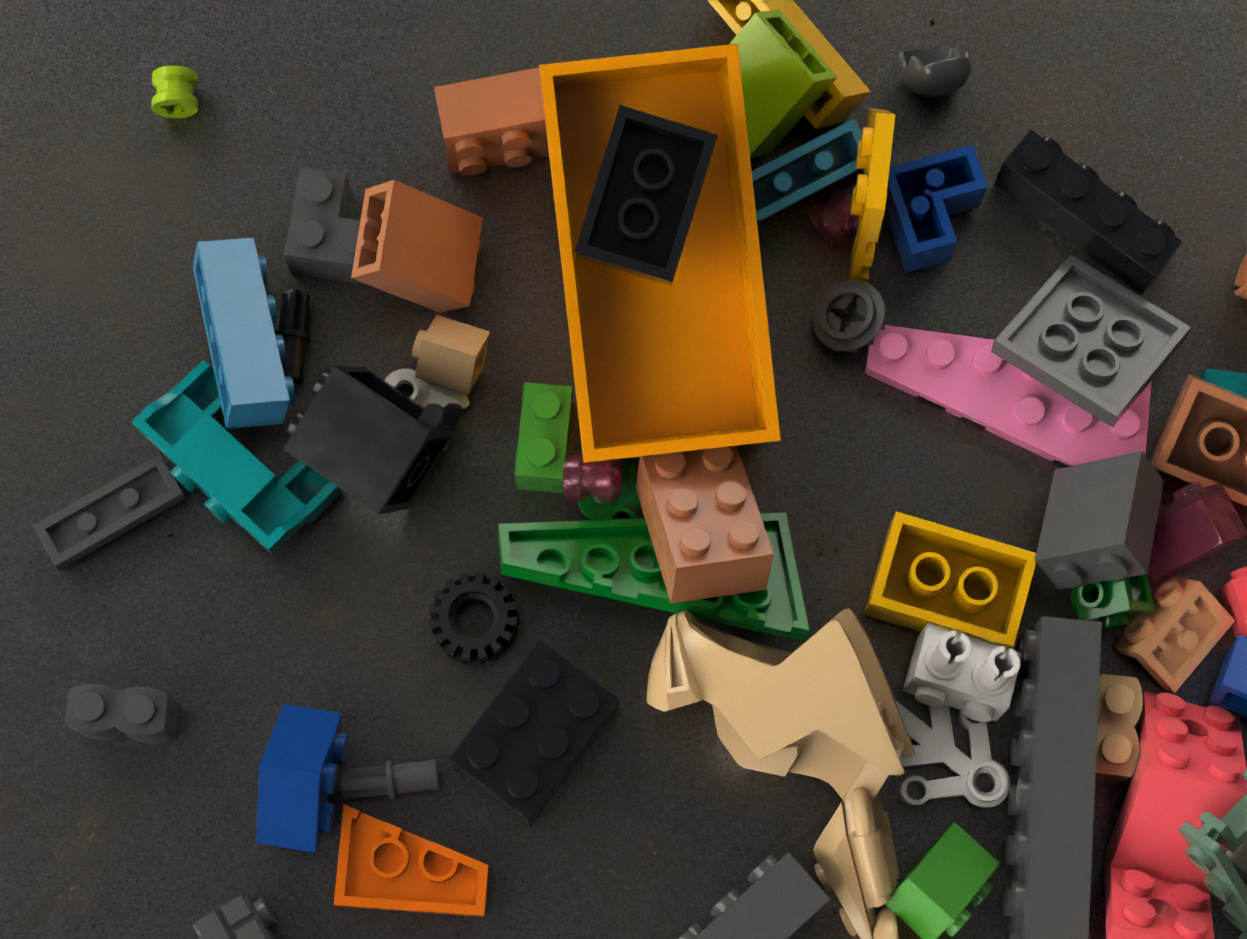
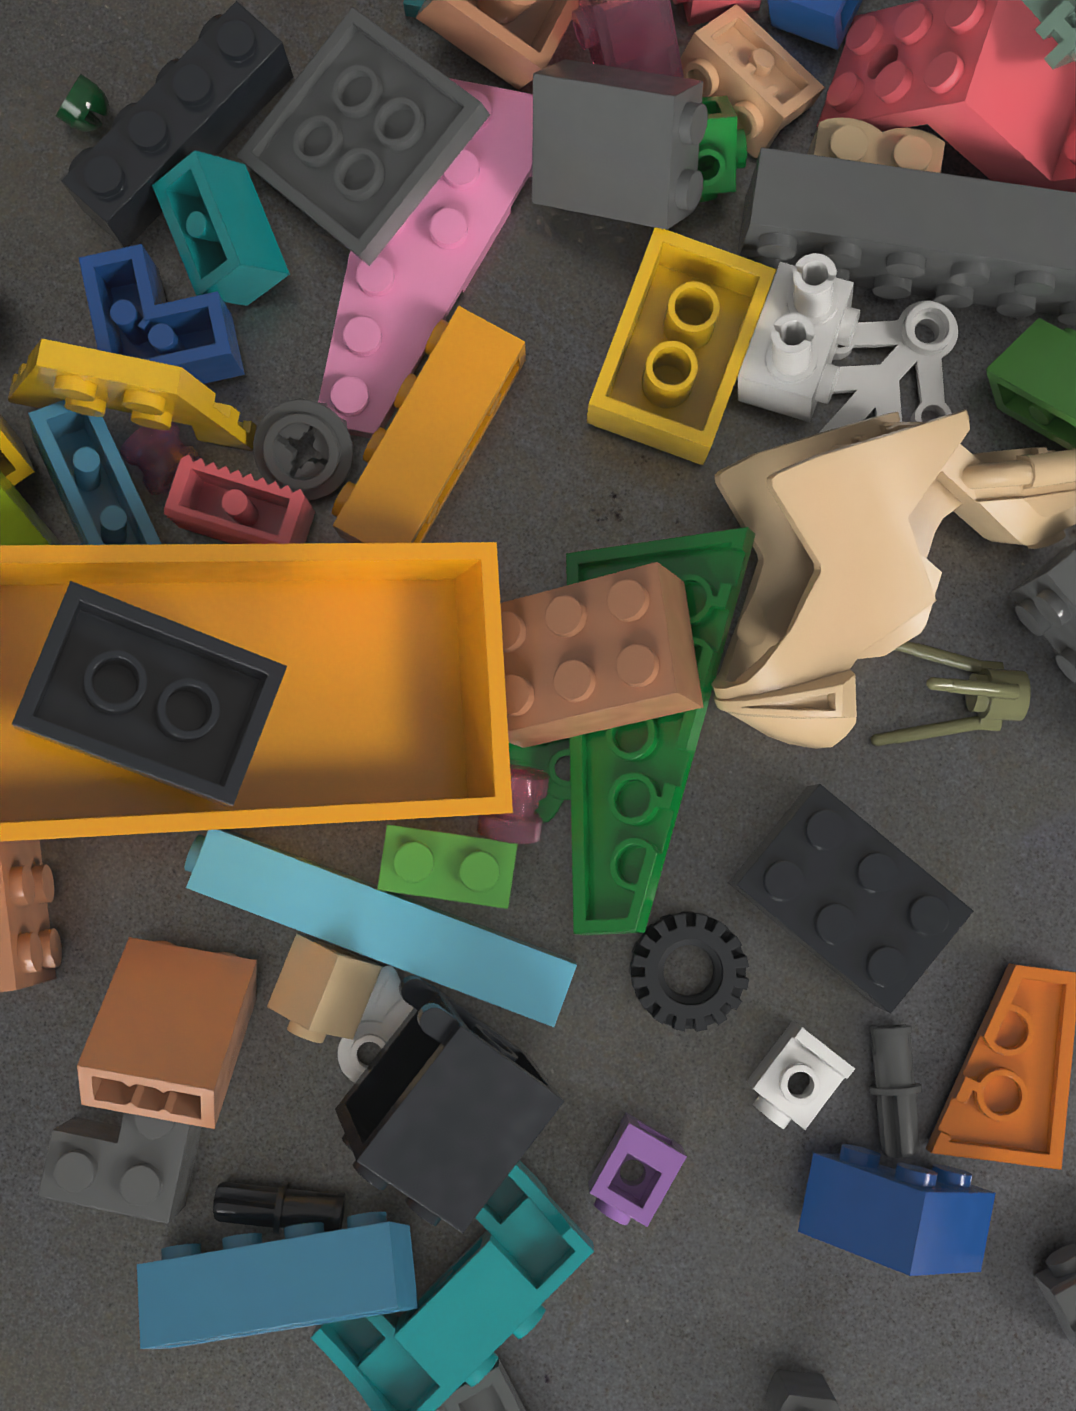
camera: 85 degrees left, 10 degrees up
none -> dark green hinge [56,74,110,131]
none -> teal brick [152,150,290,306]
none -> coral brick [164,454,315,544]
none -> medium azure brick [184,829,577,1027]
none -> light orange brick [331,306,526,543]
none -> medium lavender brick [588,1112,687,1227]
none -> white brick [746,1021,855,1130]
none -> olive plant [871,641,1031,746]

